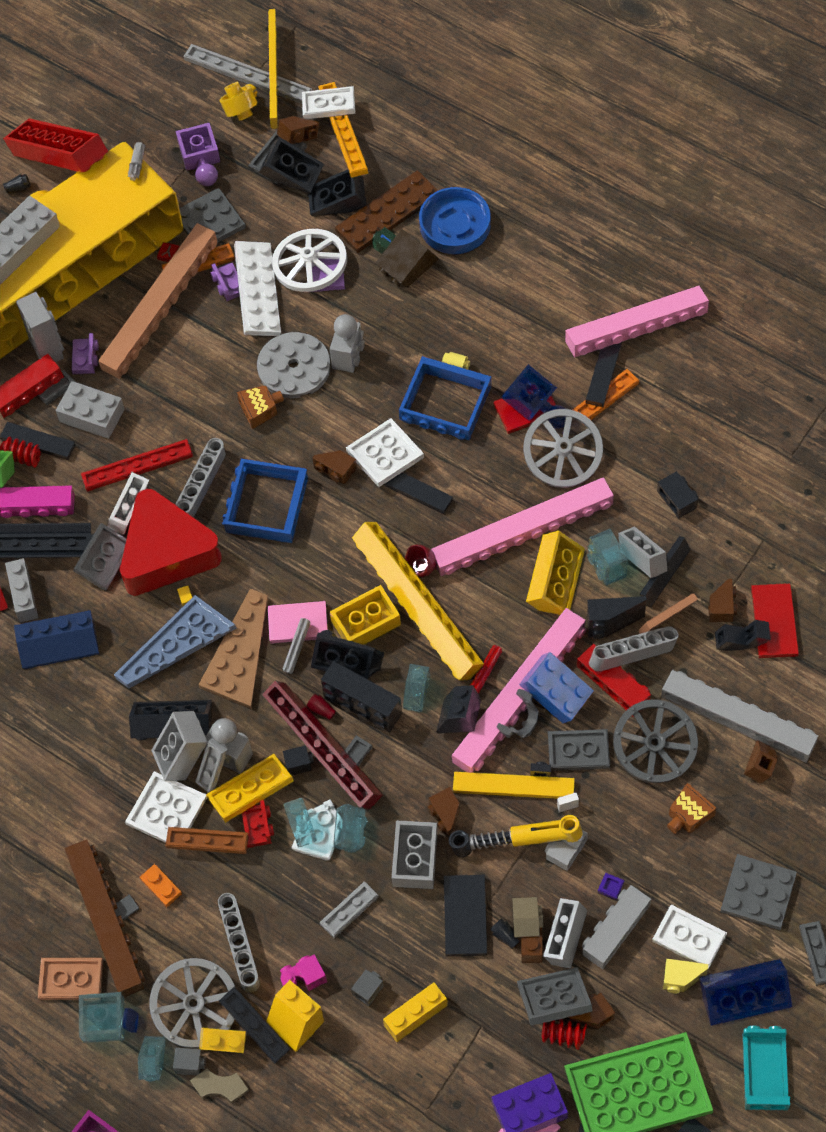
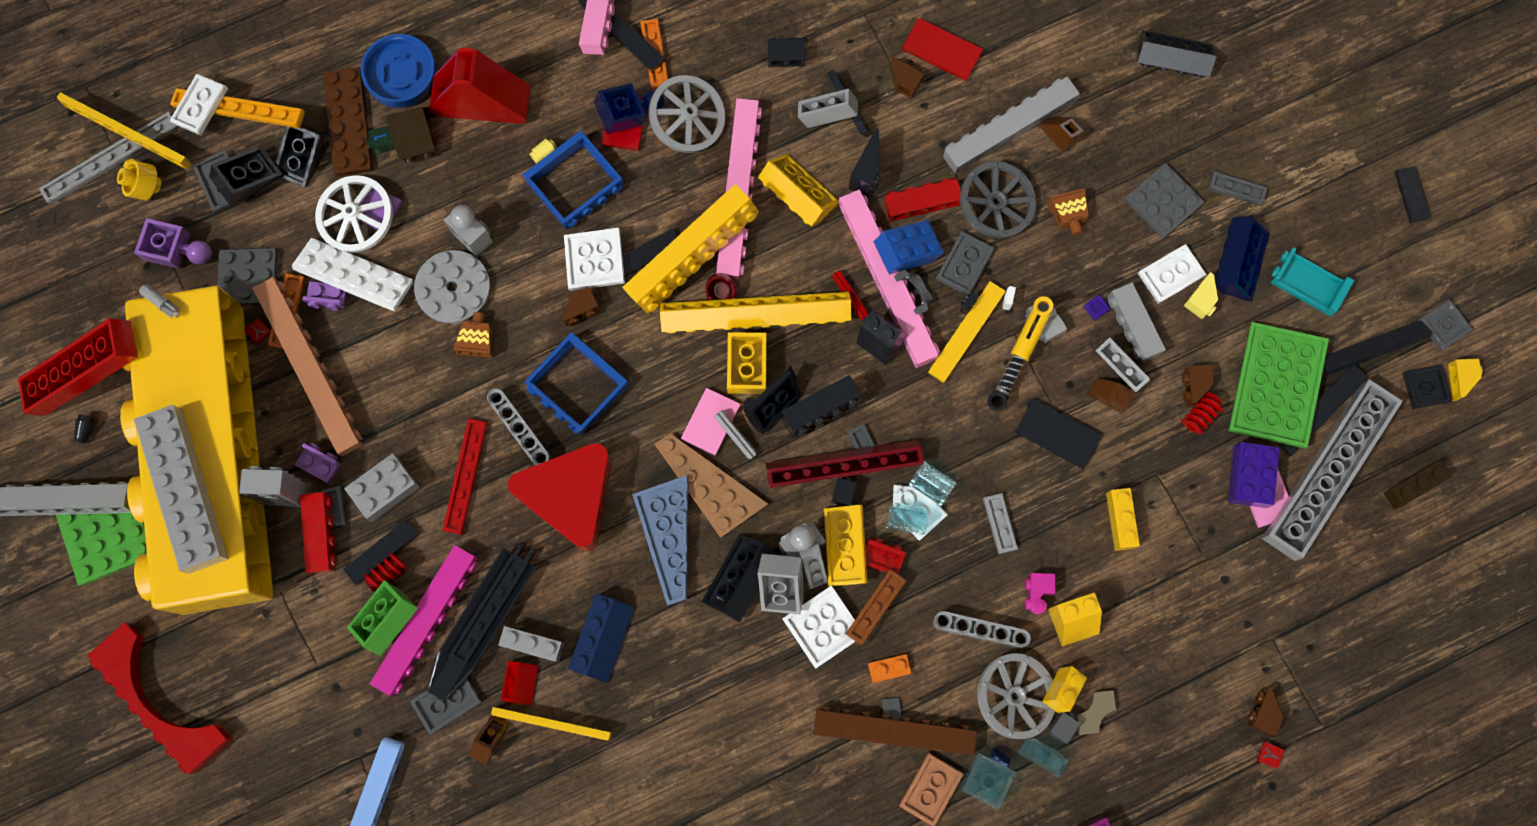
camera: 65 degrees left, 15 degrees up
dark grey tile [73,523,126,591] -> none
white brick [107,472,149,535] -> none
yellow piece [177,586,192,606] -> none
black tile [218,987,290,1064] -> none
reddish brown slope [277,116,319,144] -> none
dark red cone [306,694,336,720] -> none
dark grey brick [351,970,384,1007] -> none
light grey brick [392,821,438,889] -> none
clear light blue slope [403,664,430,712] -> none
reddish brown slope [427,787,460,838] -> none
black cone [490,918,521,949] -> none
dark tan brick [512,897,543,937] -> none
dark grey plate [517,967,593,1025] -> none
clear light blue brick [587,529,628,586] -> none
light grey beam [589,626,679,671] -> none
nougat tile [638,594,698,634] -> none
black brick [715,620,771,651] -> none
none -> red brick [428,48,531,124]
none -> yellow brick [622,184,759,314]

